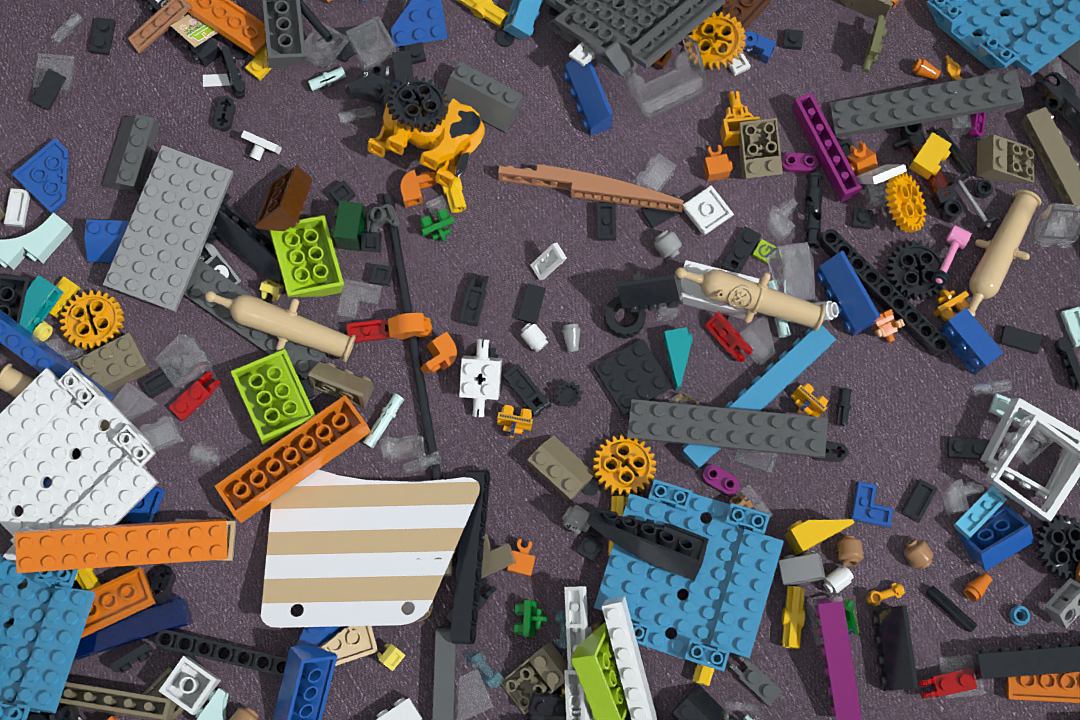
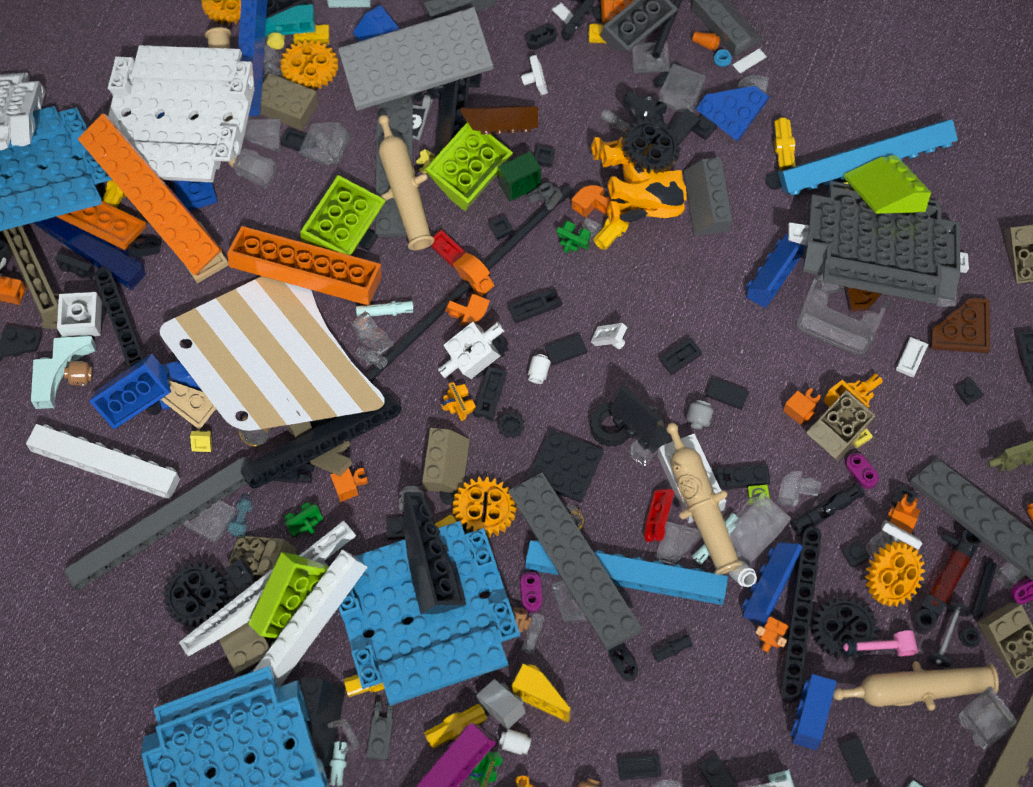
camera: 60 degrees right, 10 degrees down
red hinge [169,371,221,422] -> none
clear head [189,441,220,469] -> none
light aqua pin [308,66,346,91] -> none
dark tan slope [308,362,374,409] -> none
clear tile [336,279,382,320] -> none
black plate [361,231,381,253] -> none
nougat slope [498,164,684,212] -> none
light grey cone [562,324,581,352] -> none
clear brick [635,153,677,192] -> none
teal slope [663,327,693,391] -> none
white plate [683,185,734,236] -> none
light orange gear [687,12,746,70] -> none
blue leg [741,31,776,64] -> none
light orange hips [790,383,828,417] -> none
magenta brick [791,92,862,203] -> none
medium nougat head [837,536,863,567] -> none
blue tile [850,481,893,528] -> none
yellow brick [909,132,952,180] -> none
light orange hips [933,289,970,323] -> none
clear axle [971,379,1012,396] -> none

